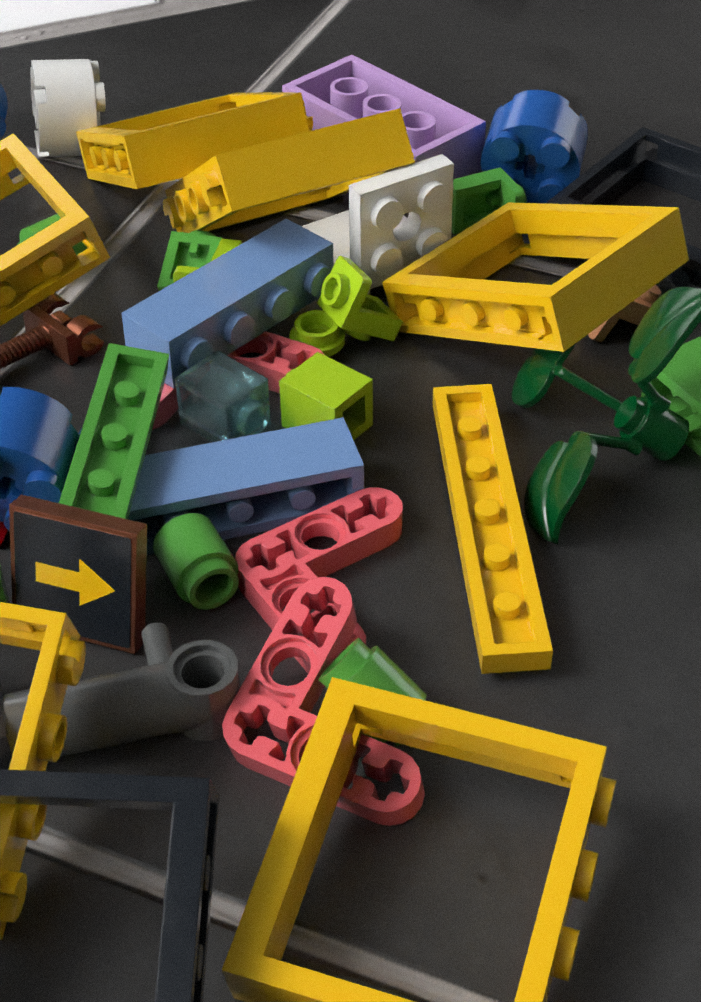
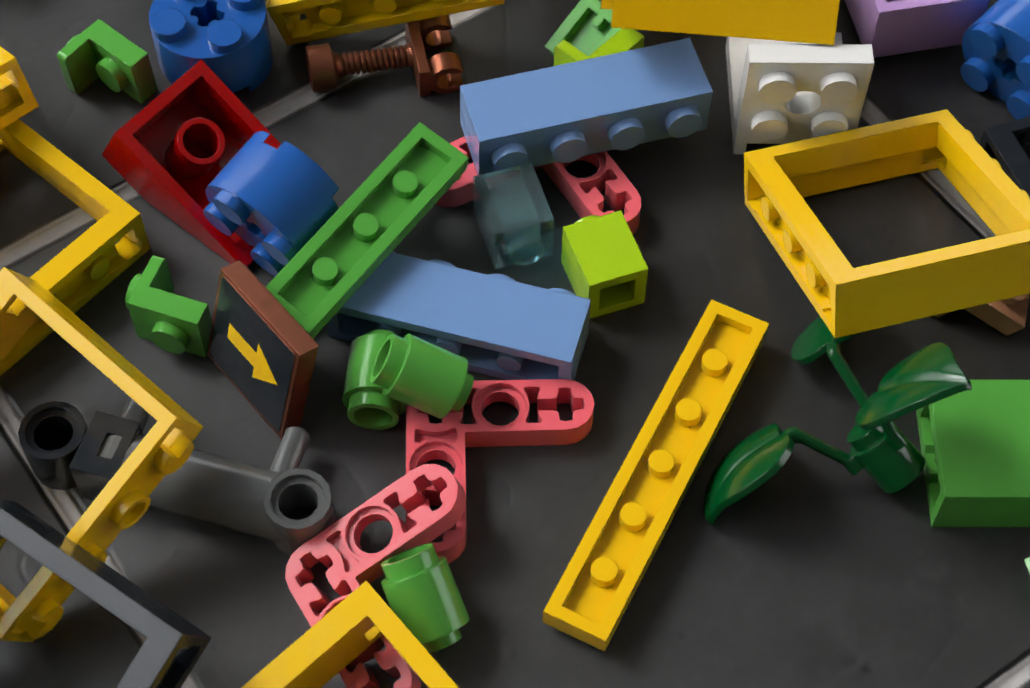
camera: 30 degrees right, 15 degrees up
lime plate [289,310,345,357] -> none
lime bracket [317,256,403,341] -> none
bright green bracket [451,167,527,234] -> none
none -> bright green brick [370,333,474,419]

